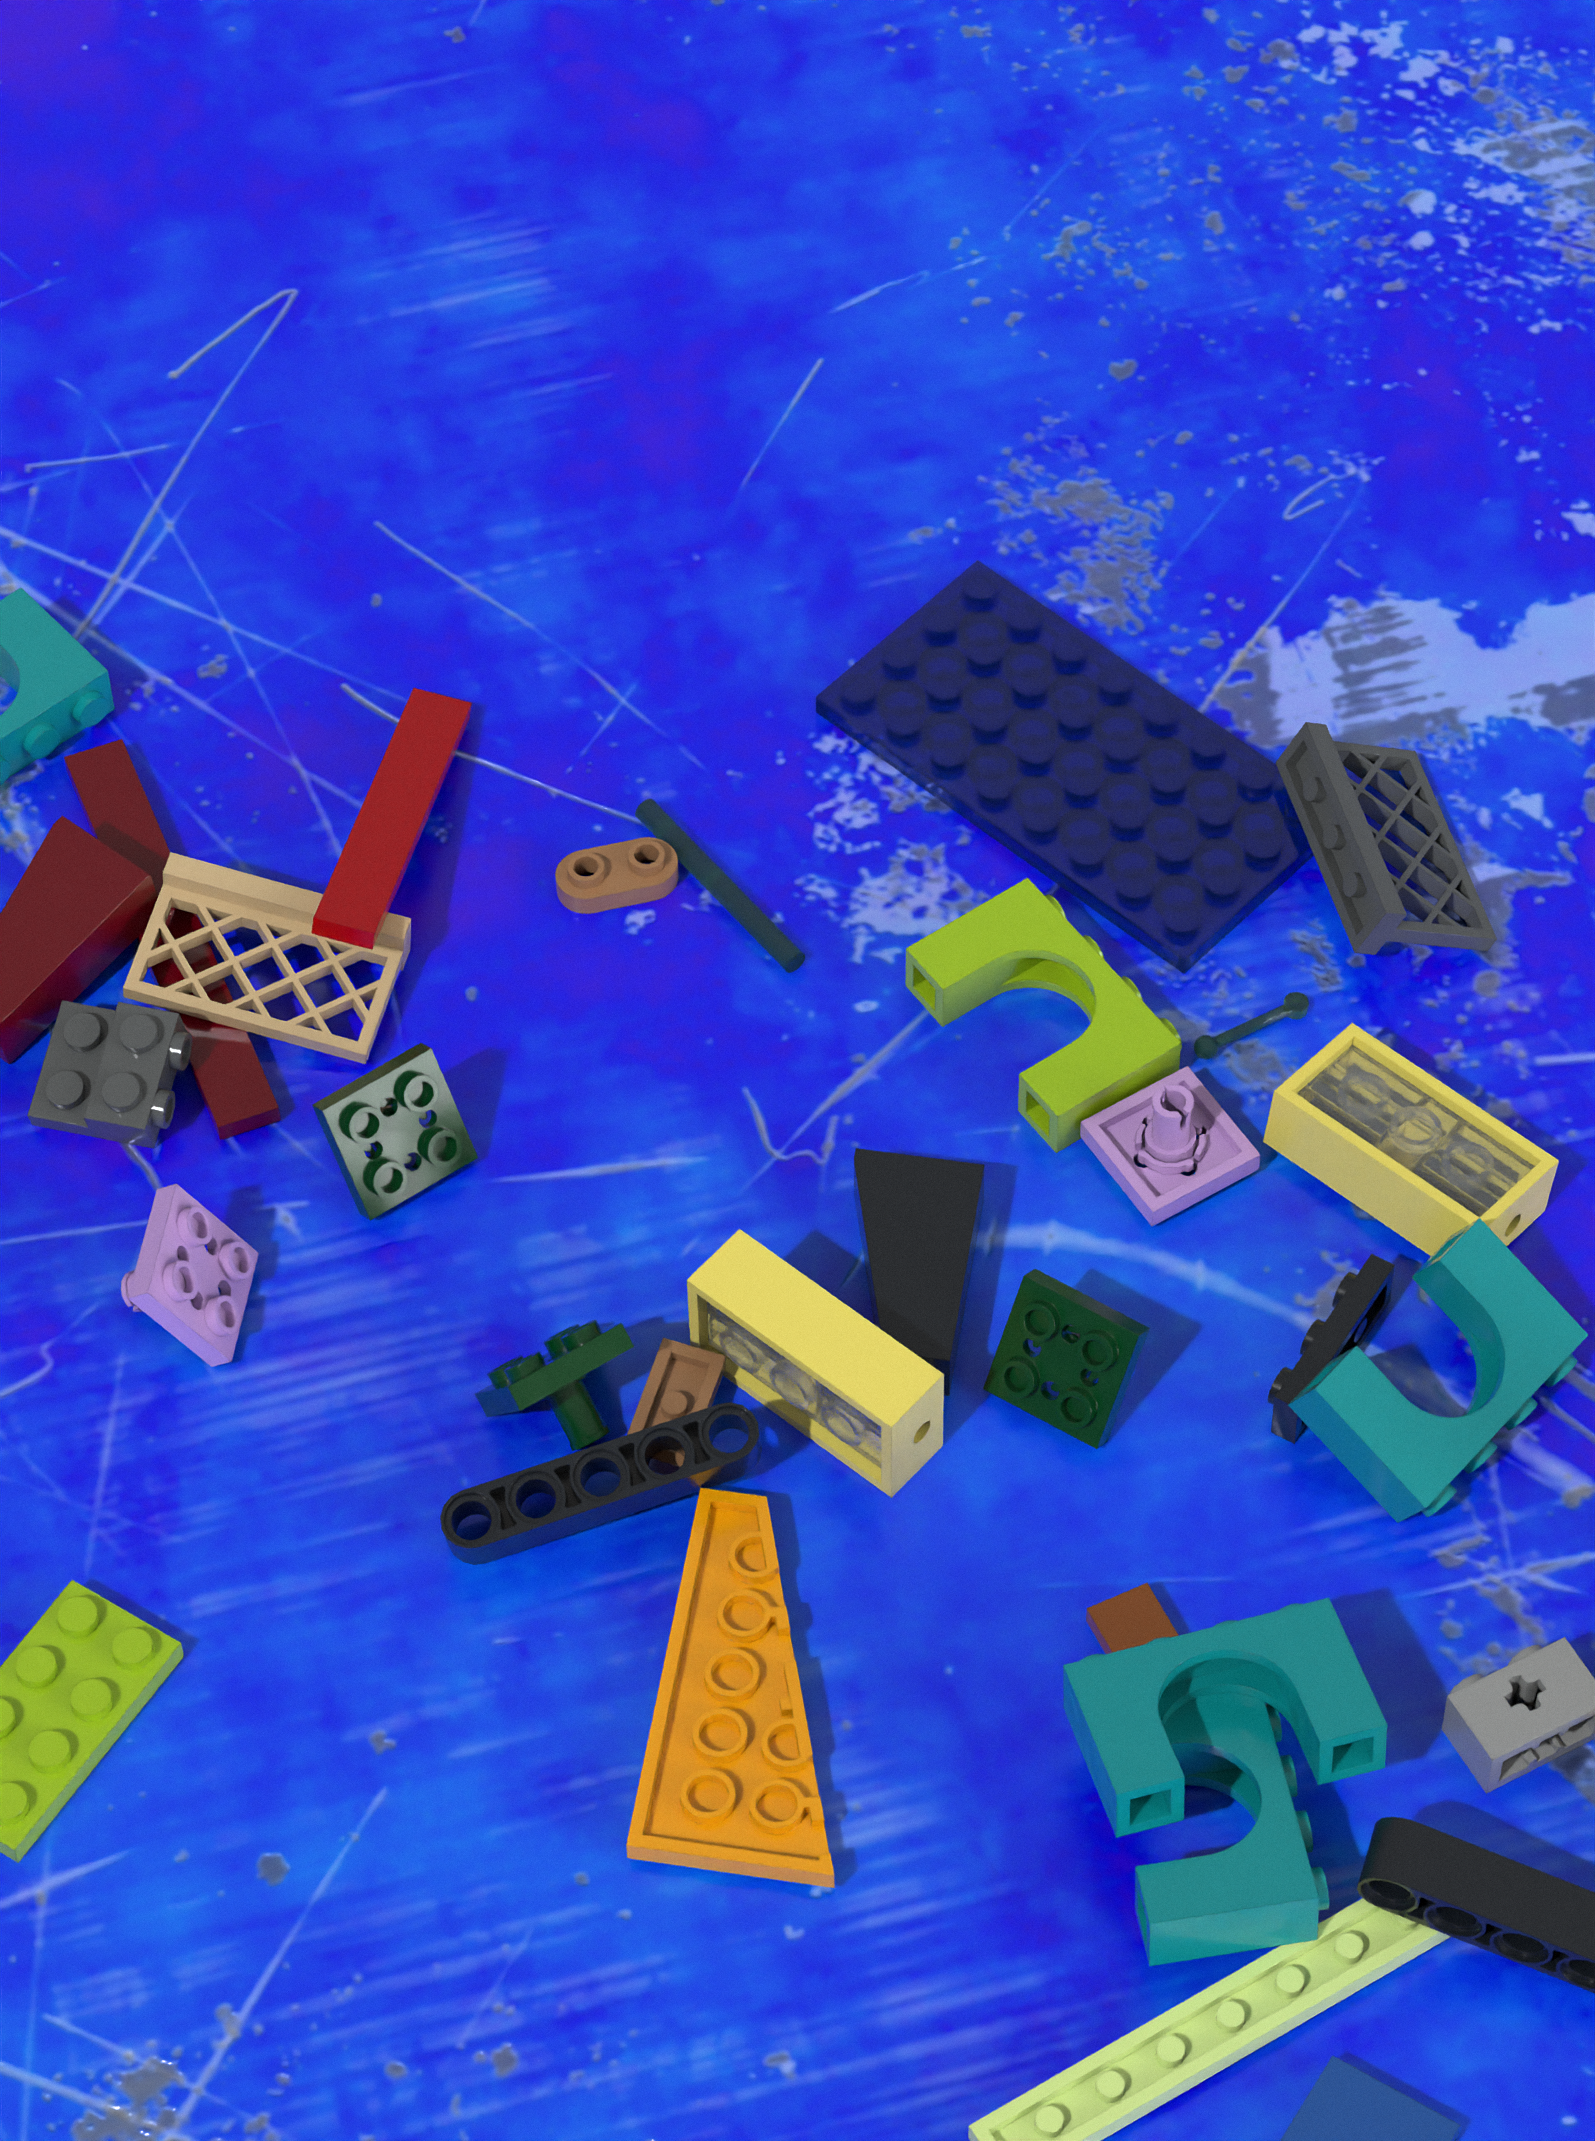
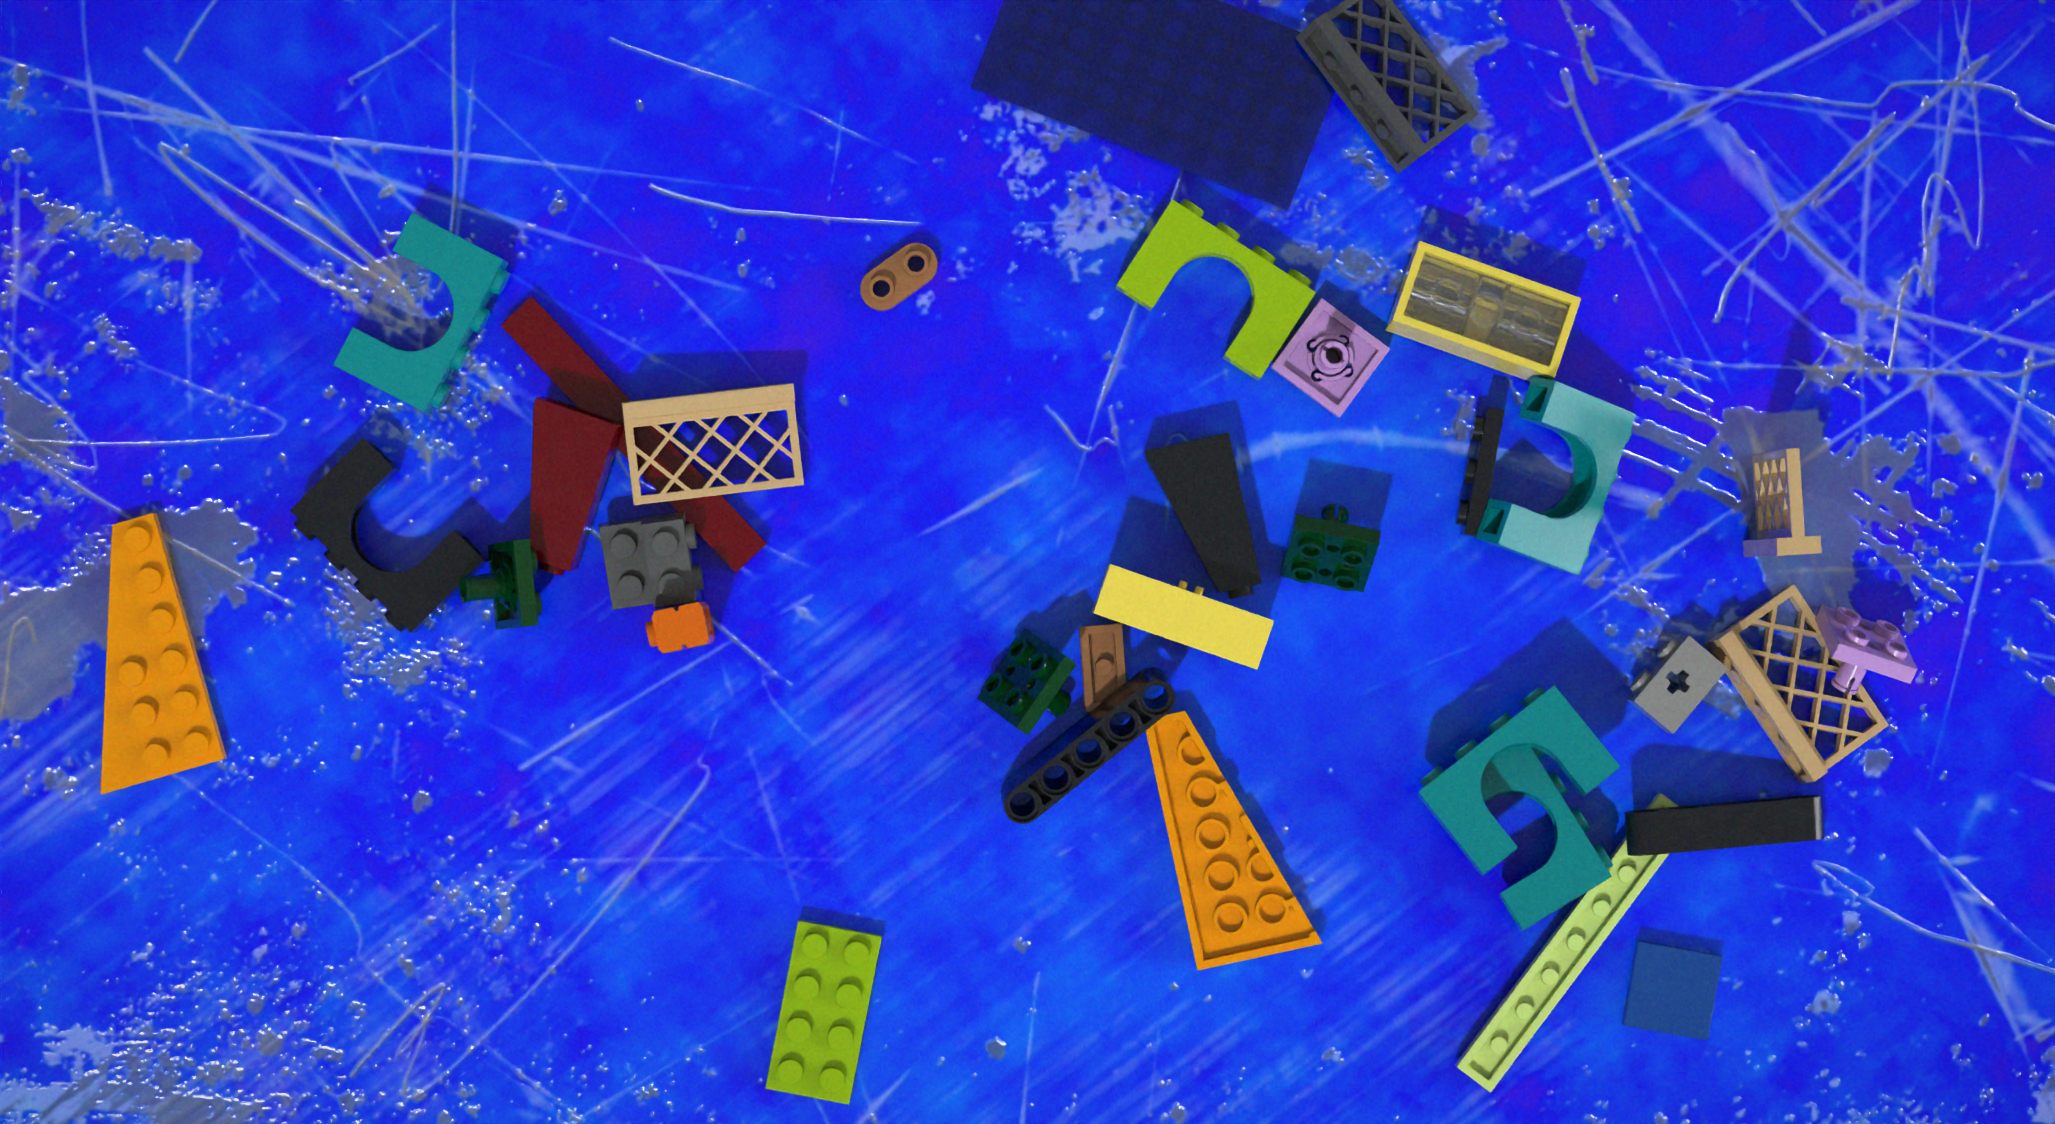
camera: 20 degrees left, 35 degrees up
lavender plate [121,1184,259,1367] -> none
red tile [311,688,472,950] -> none
plate [312,1043,478,1220] -> none
bar [635,799,805,973] -> none
dark orange tile [1086,1583,1179,1654] -> none
hinge [1194,992,1309,1060] -> none
none -> orange brick [645,601,716,654]

